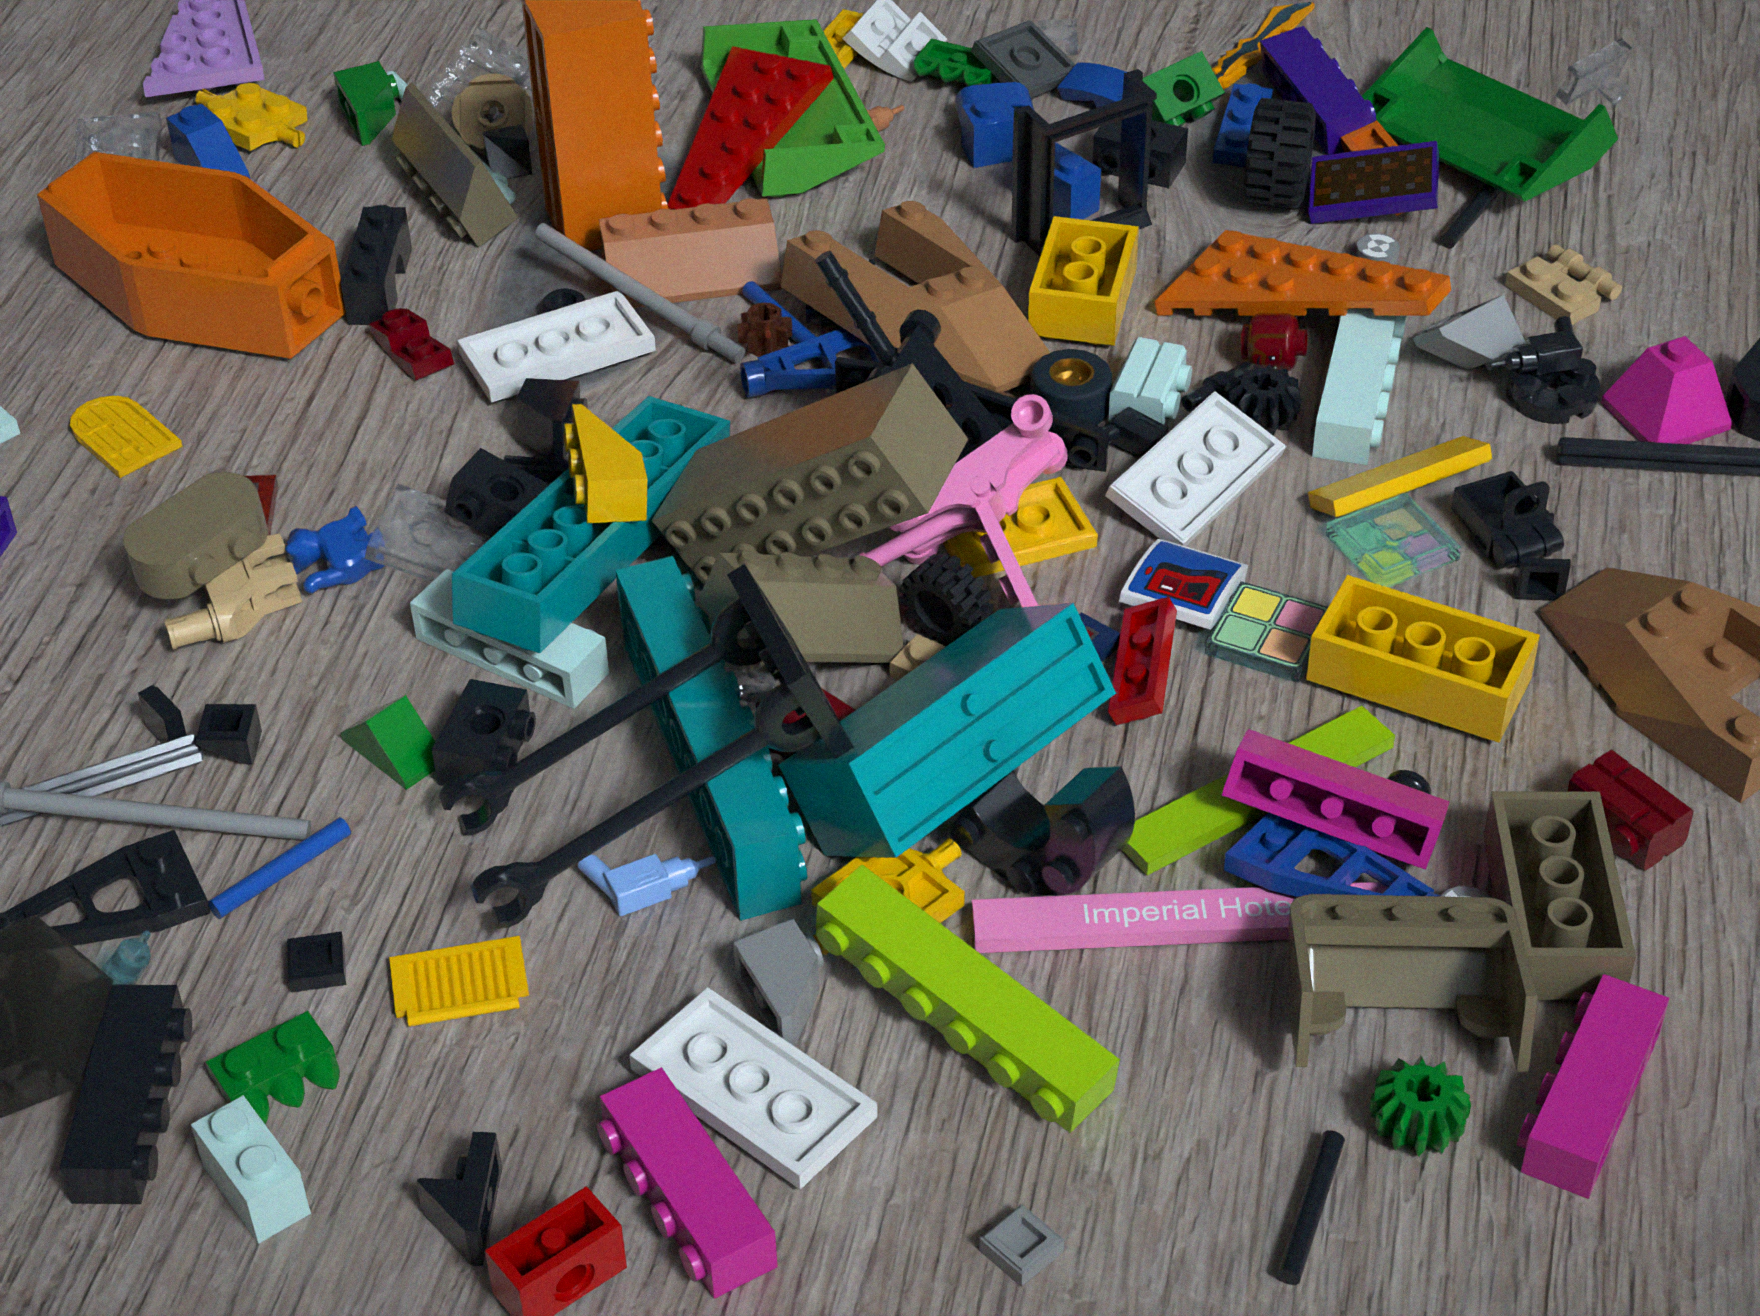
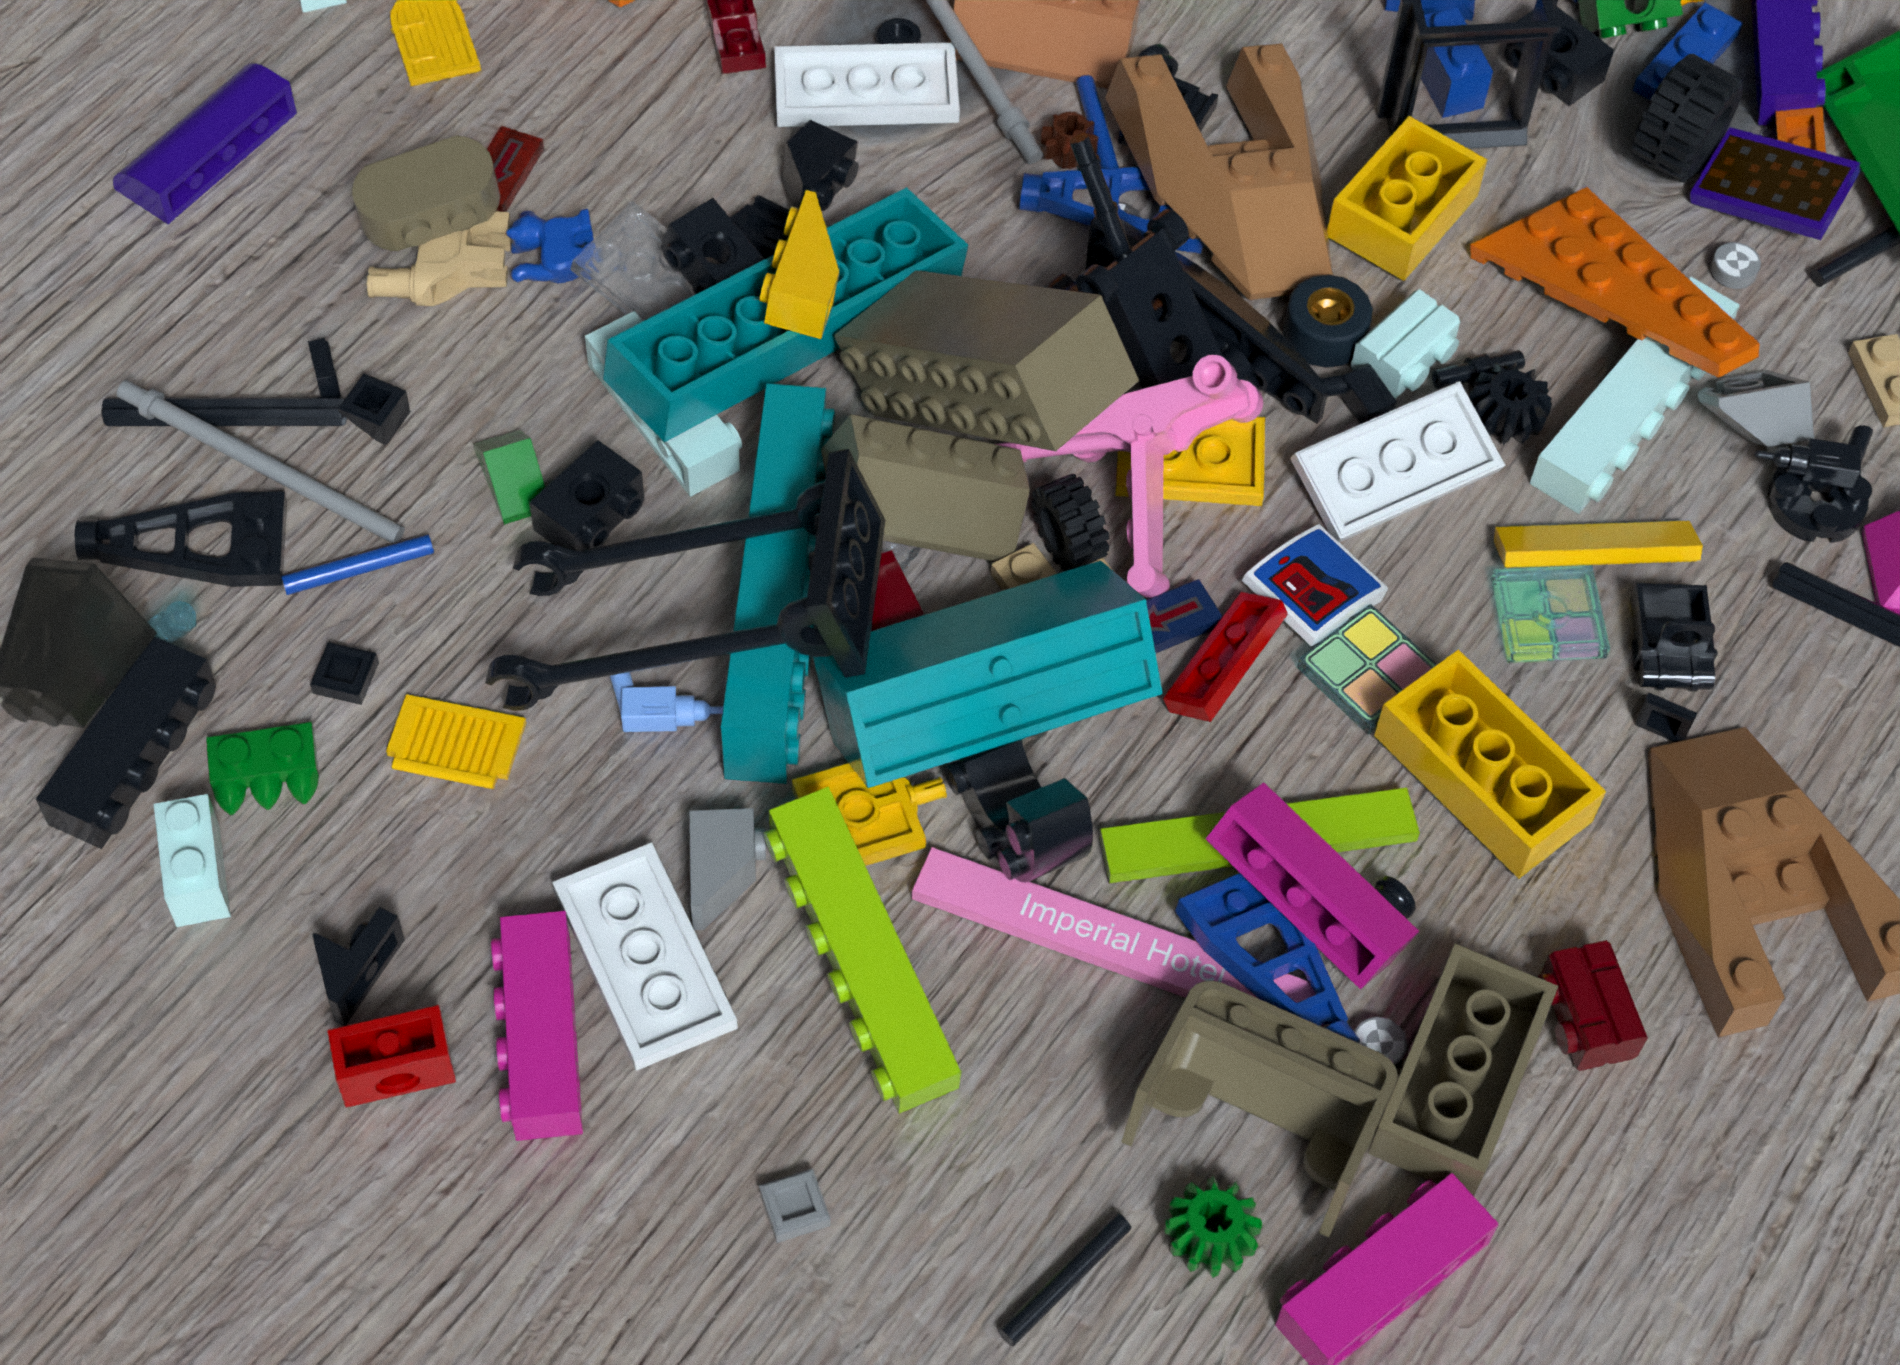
camera: 20 degrees right, 15 degrees up
dark red head [1241,313,1308,371] -> none

